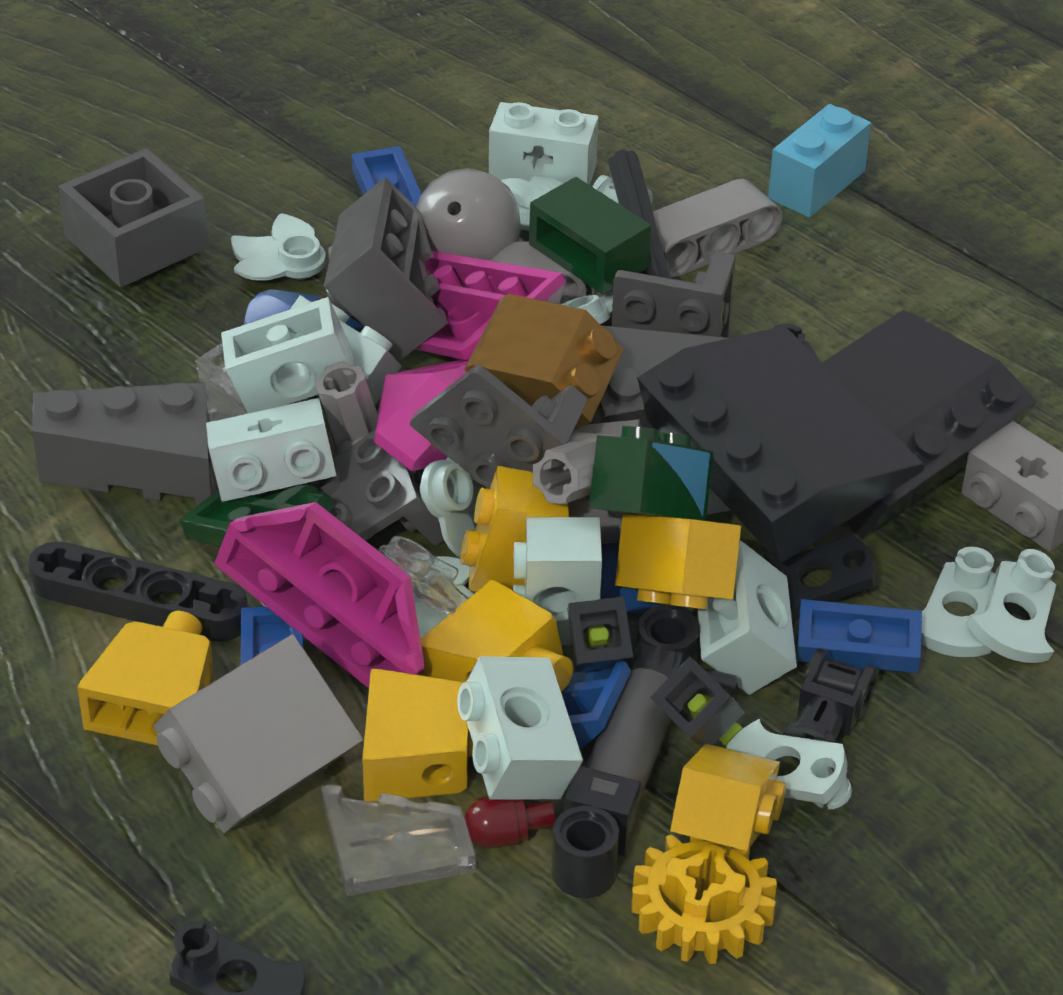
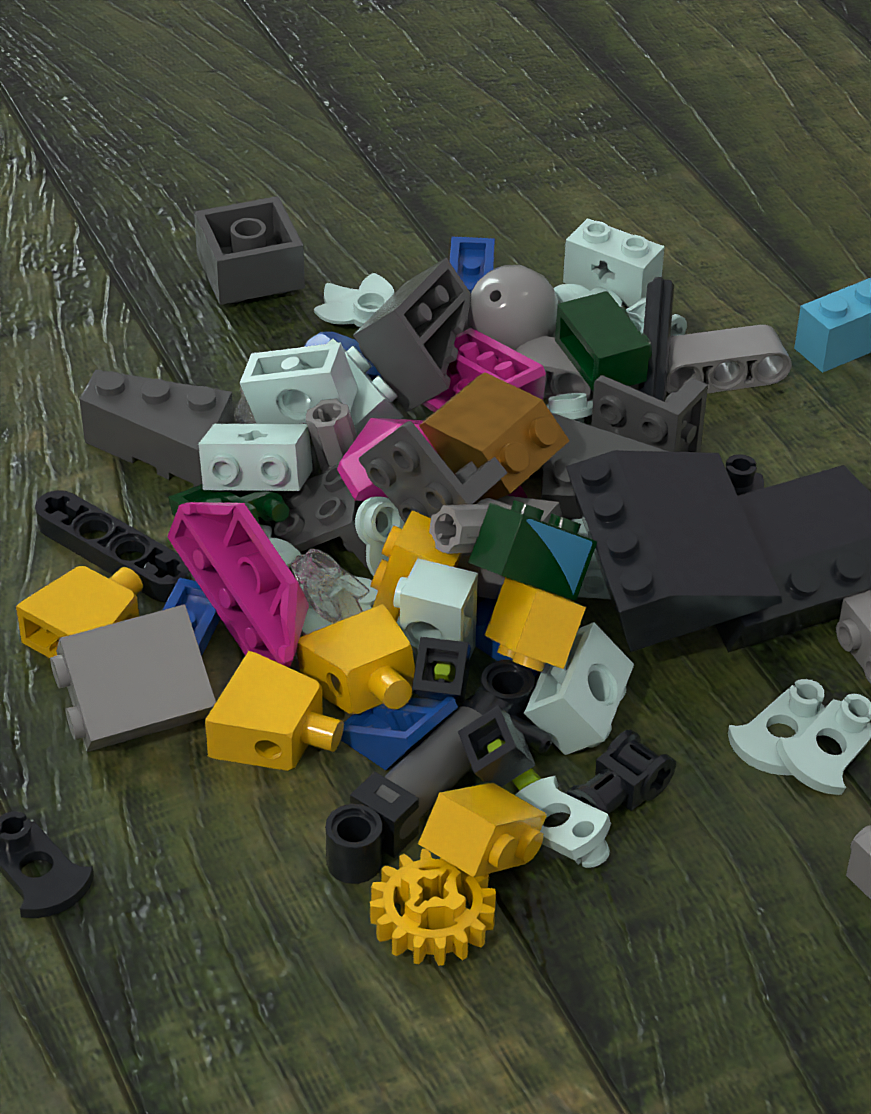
camera: 20 degrees right, 0 degrees up
clear wing [321,785,476,896] -> none
light aqua brick [457,656,583,799] -> none
dark red cylinder [463,796,555,849] -> none
black piece [763,534,879,627] -> none
blue plate [796,599,922,673] -> none

